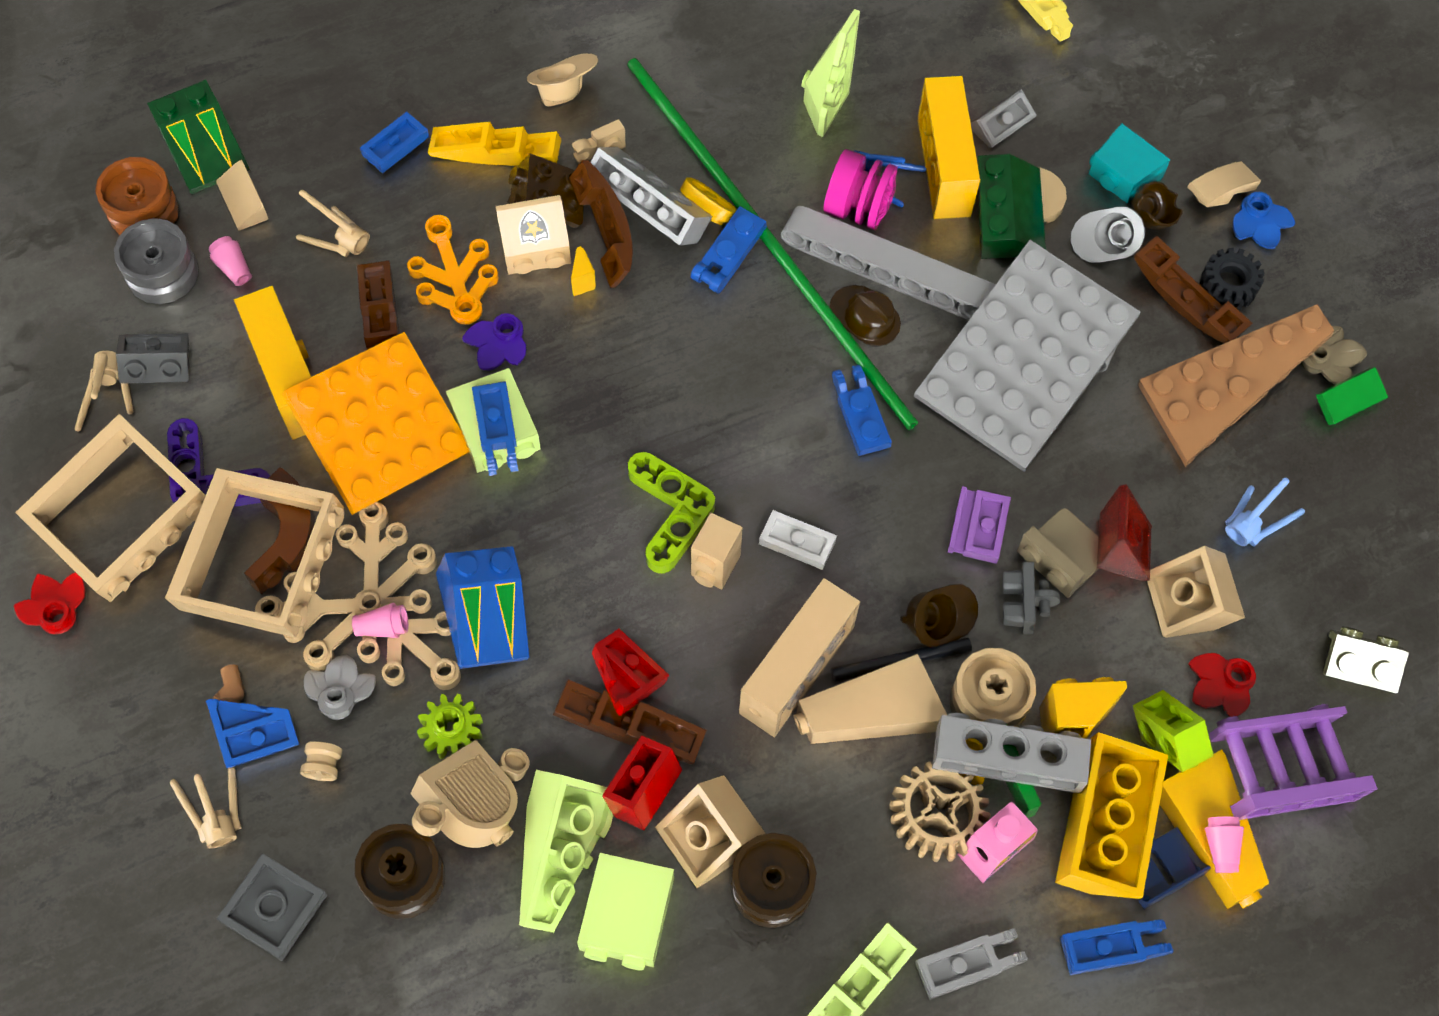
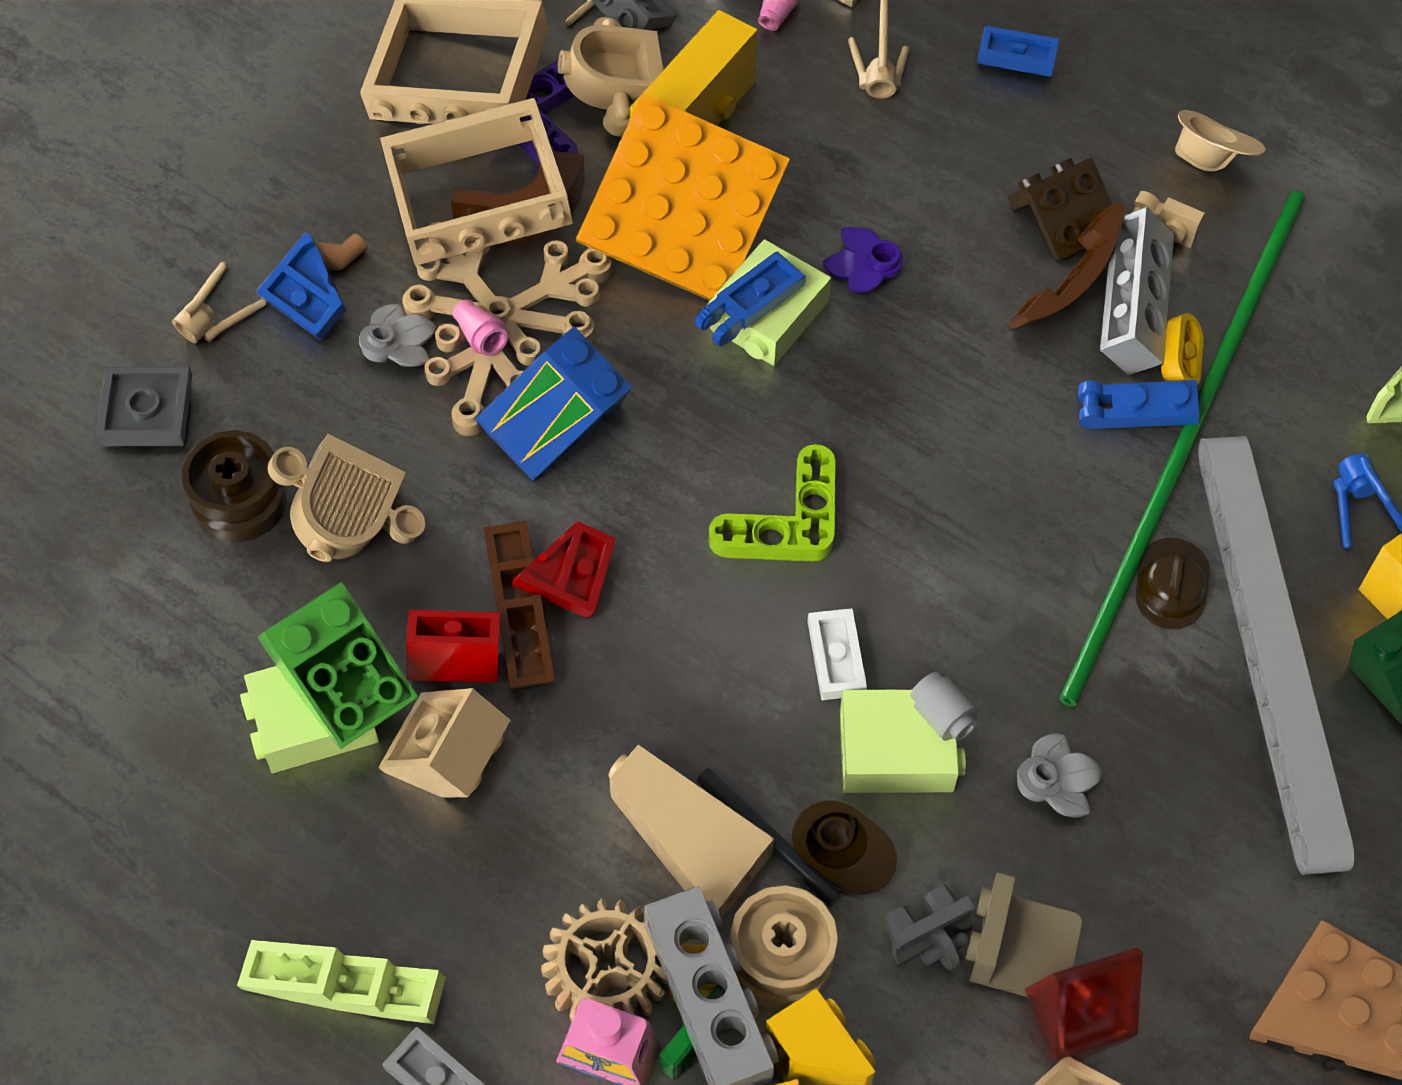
camera: 60 degrees right, 5 degrees down
red plate [14,572,85,635] -> none
tan wheel [300,742,342,781] -> none
reddish brown slope [357,260,400,350] -> none
light orange plant [407,215,499,324] -> none
lime gear [417,694,483,759] -> none
yellow slope [428,122,561,166] -> none
slope [495,195,571,275] -> none
yellowish green wedge [519,770,613,933] -> none
yellow slope [571,246,596,296] -> none
tan brick [691,513,743,590] -> none
dark brown wheel [731,833,817,928] -> none
tan brick [739,578,860,738] -> none
dark pink wheel [823,149,898,230] -> none
blue hinge [832,364,892,456] -> none
light grey plate [914,240,1141,472] -> none
medium lavender plate [948,486,1011,564] -> none
none -> bright green slope [258,582,418,749]
none -> tan piece [558,17,663,137]
none -> yellowish green brick [840,690,966,793]
none -> light grey brick [910,672,979,741]
none -> light grey plate [1017,733,1103,817]

